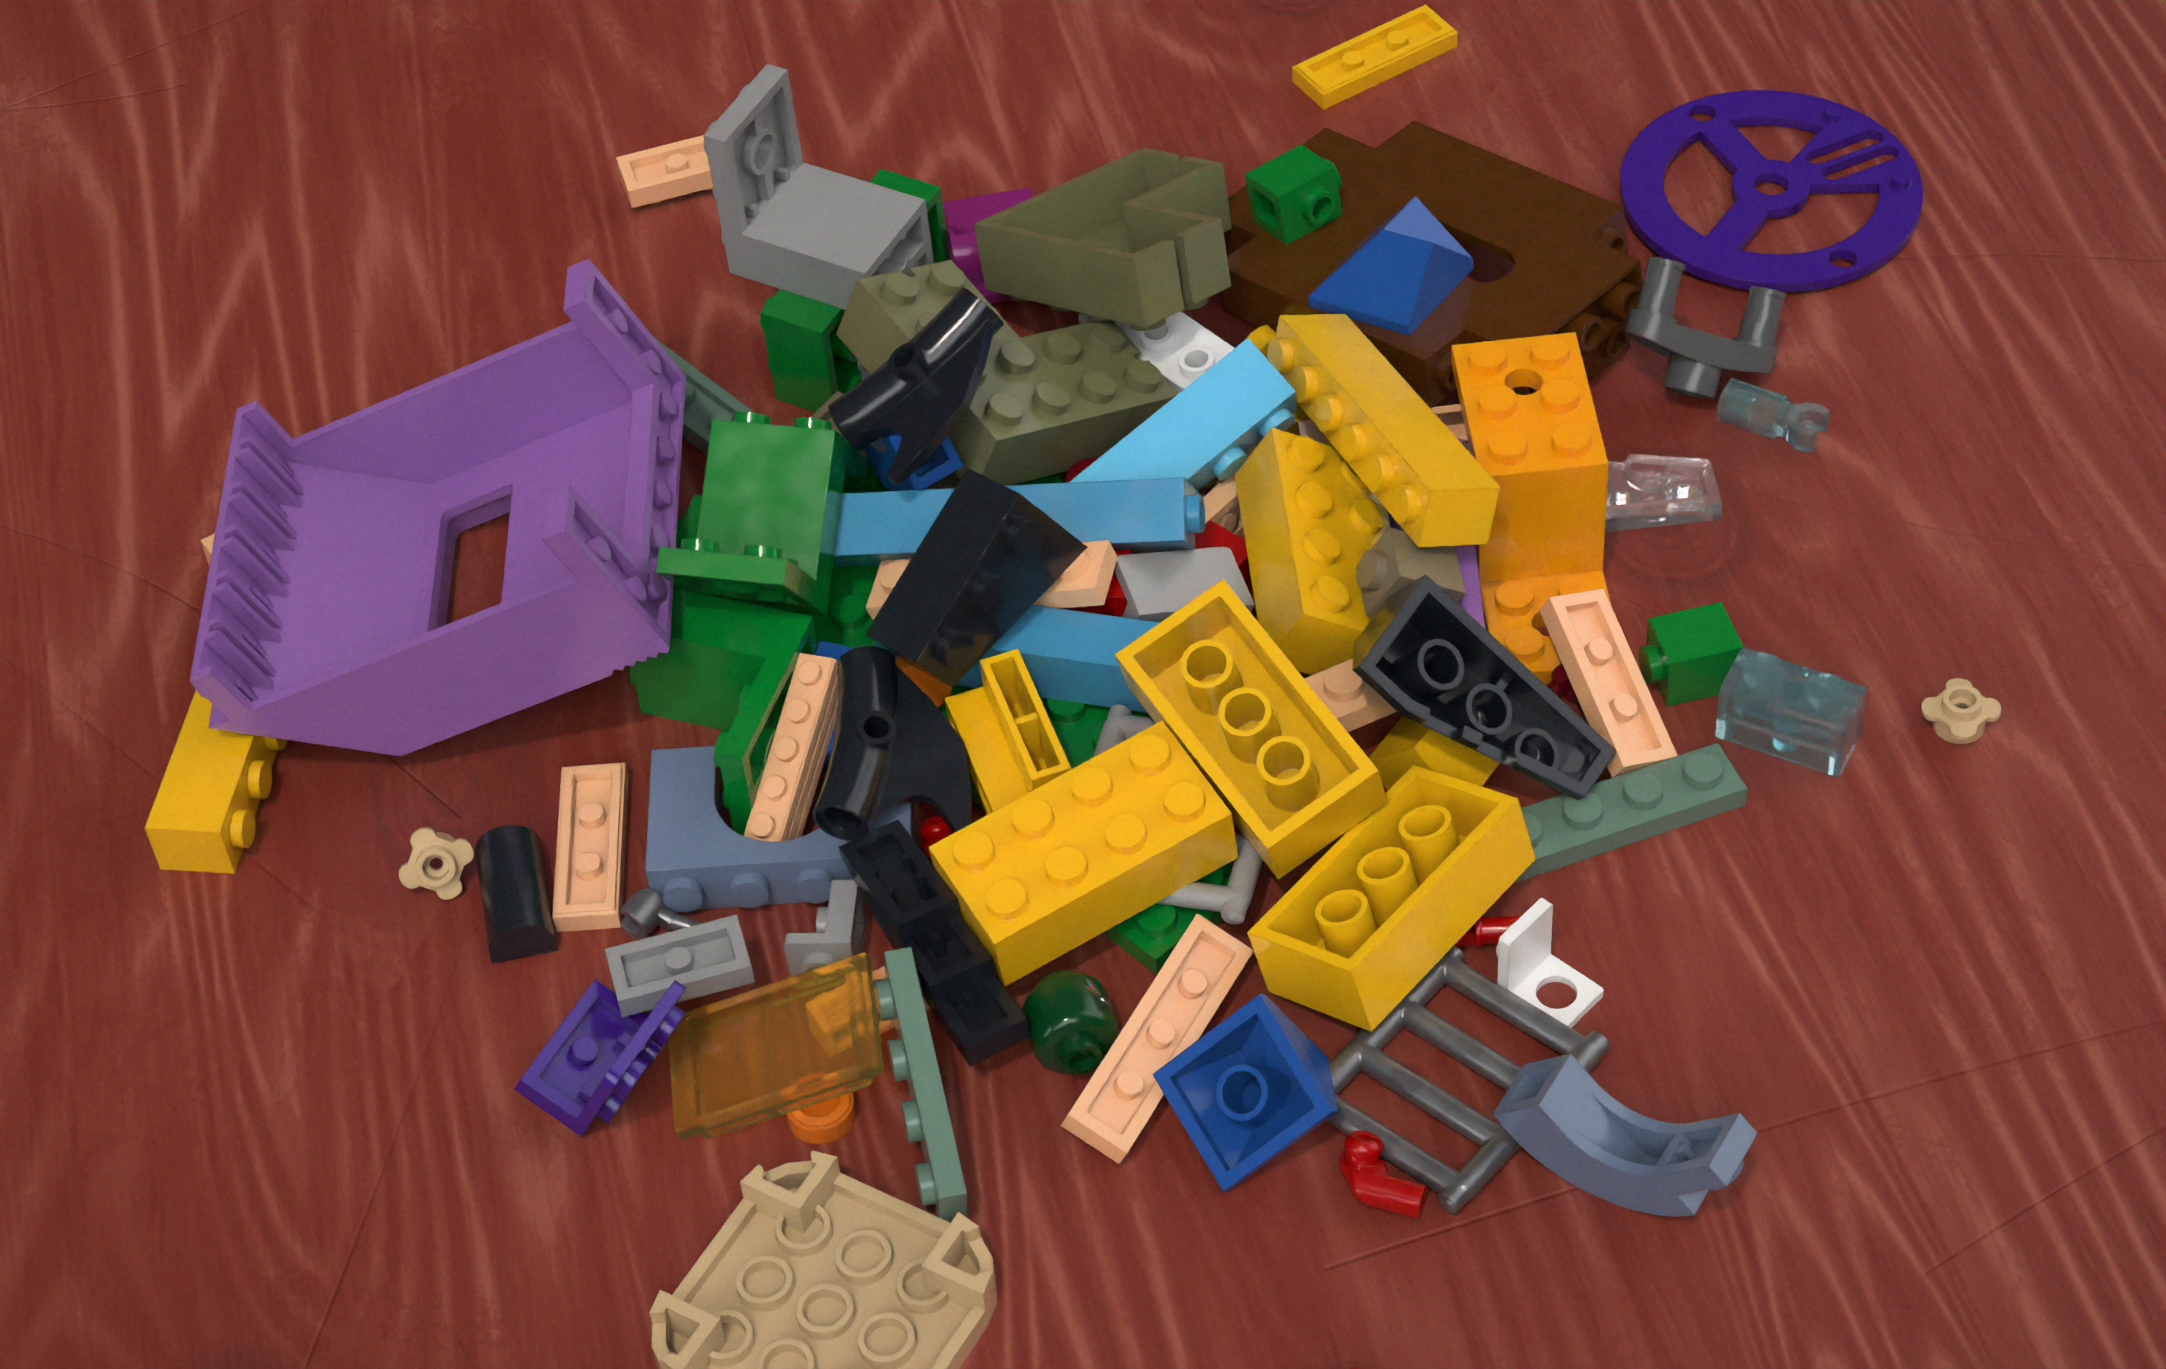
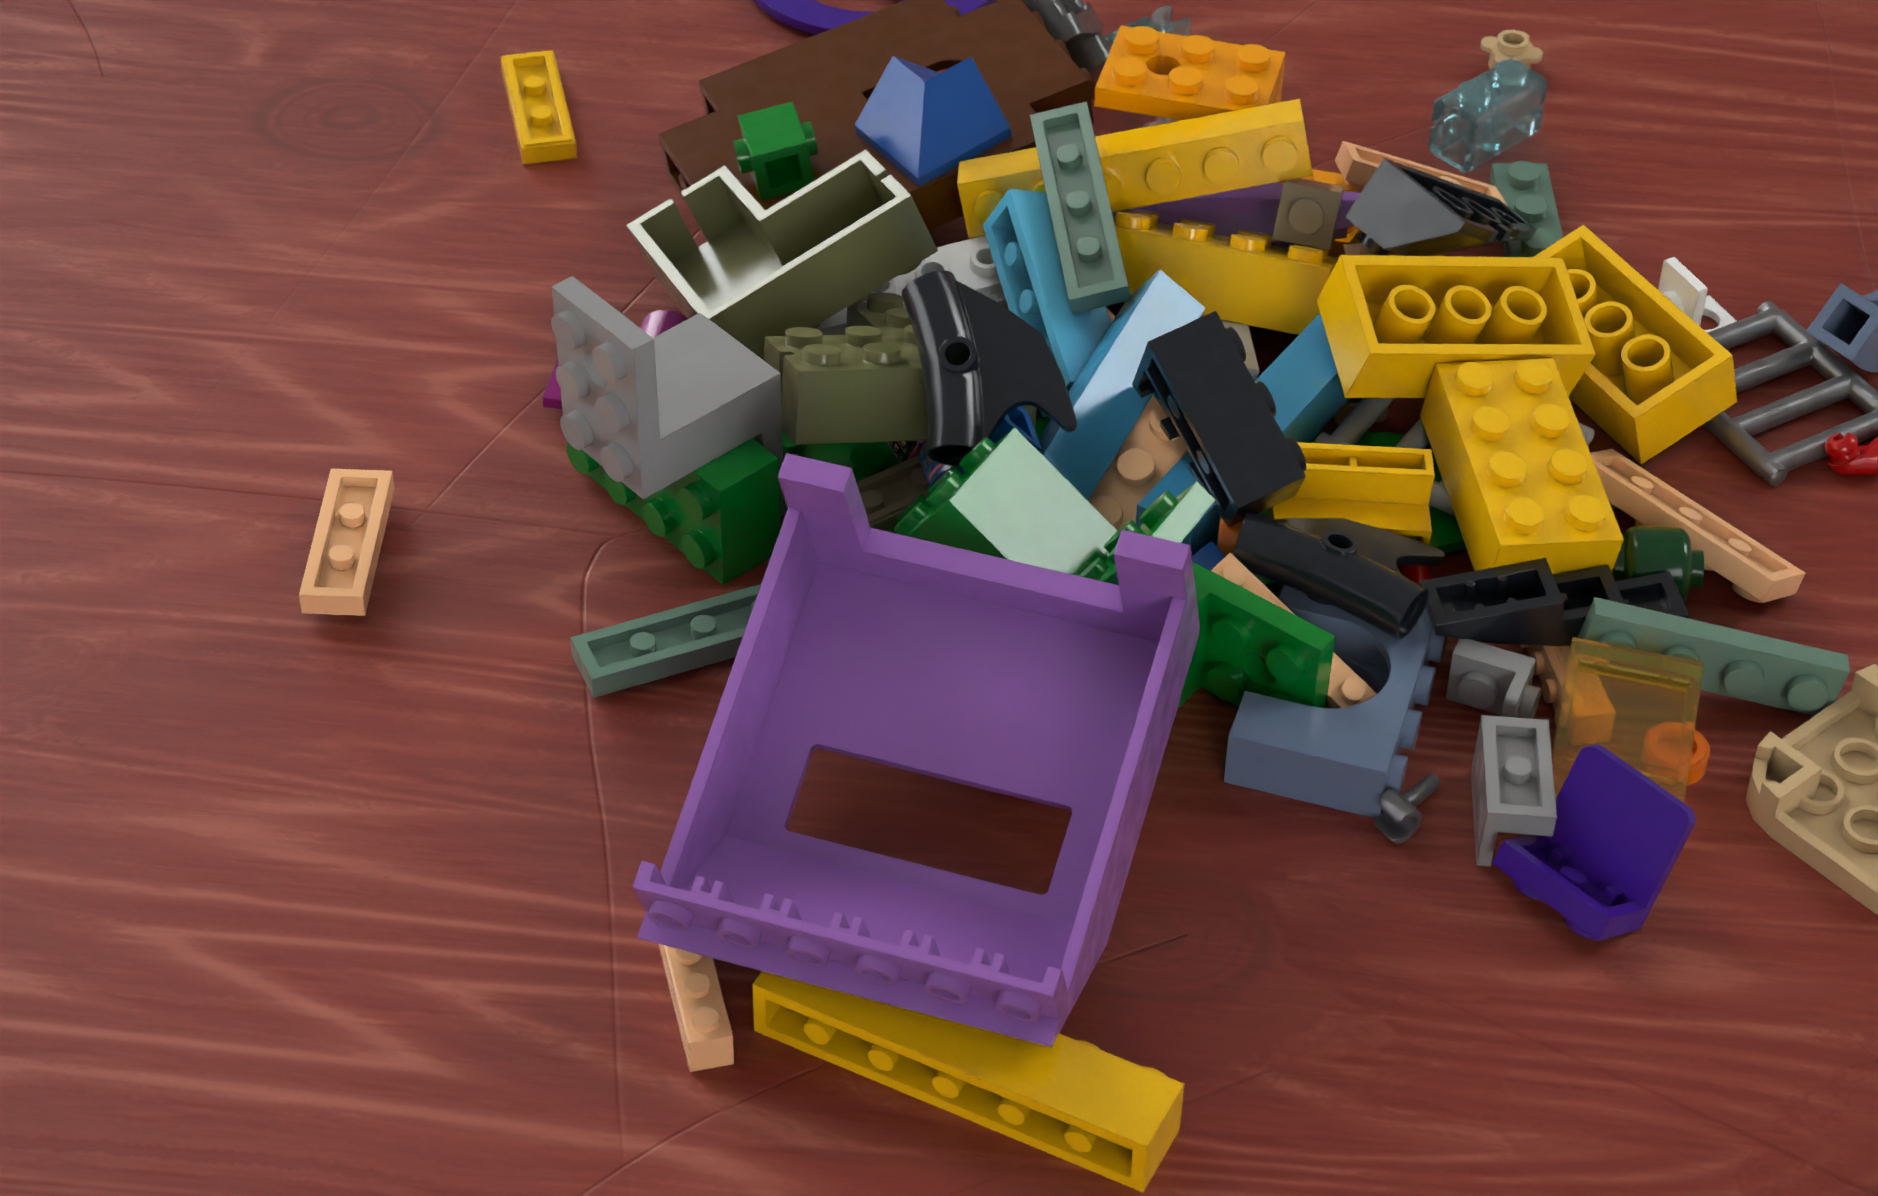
camera: 75 degrees left, 5 degrees down
tan plate [399,827,474,900] -> none
black brick [475,825,558,963] -> none
light nougat tile [552,762,629,932] -> none
blue slope [1152,994,1338,1192] -> none
green brick [1638,602,1744,707] -> none
none -> sand green plate [1030,101,1131,314]

